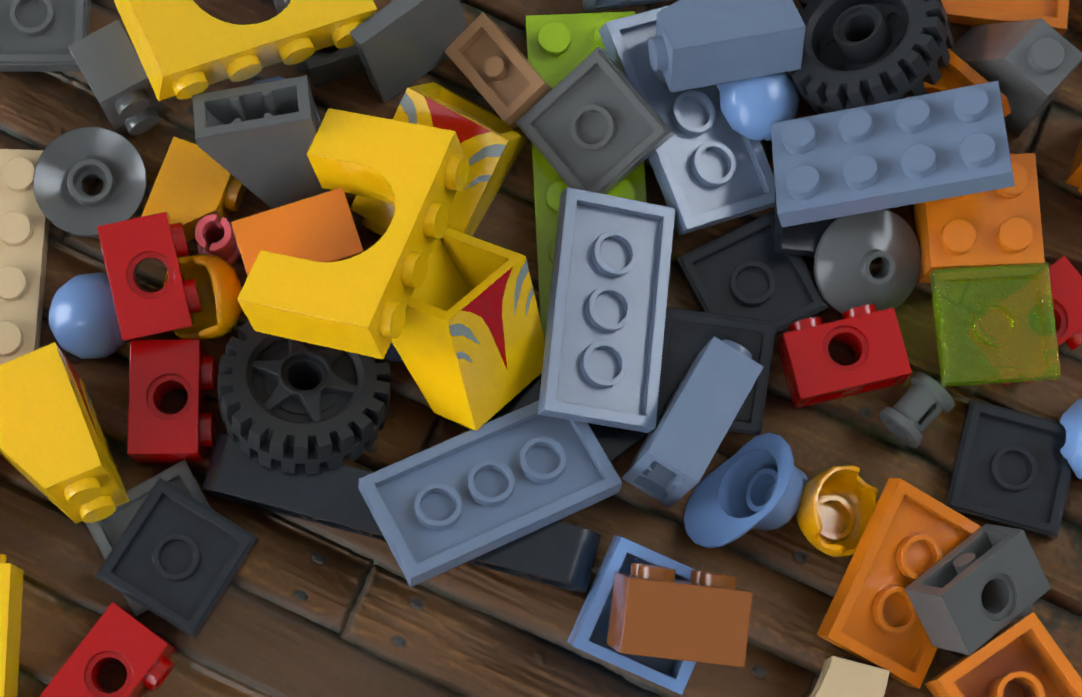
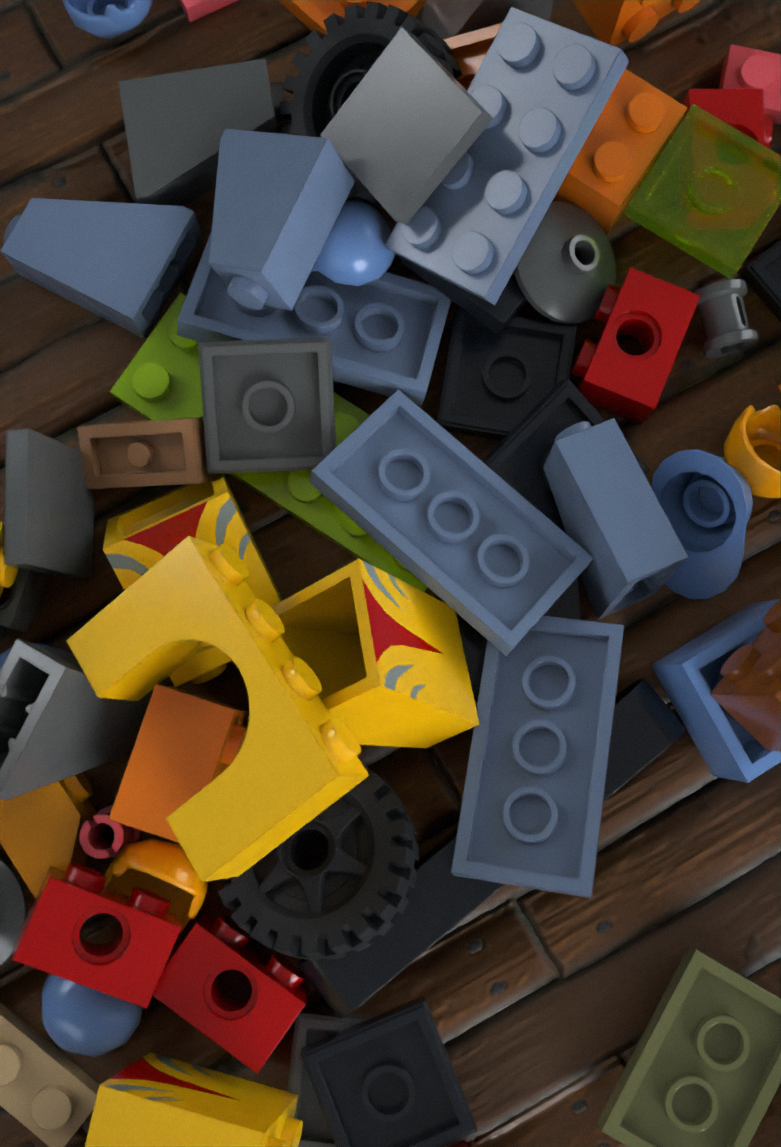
camera: 55 degrees left, 5 degrees up
none -> dark grey tile [320,27,493,225]

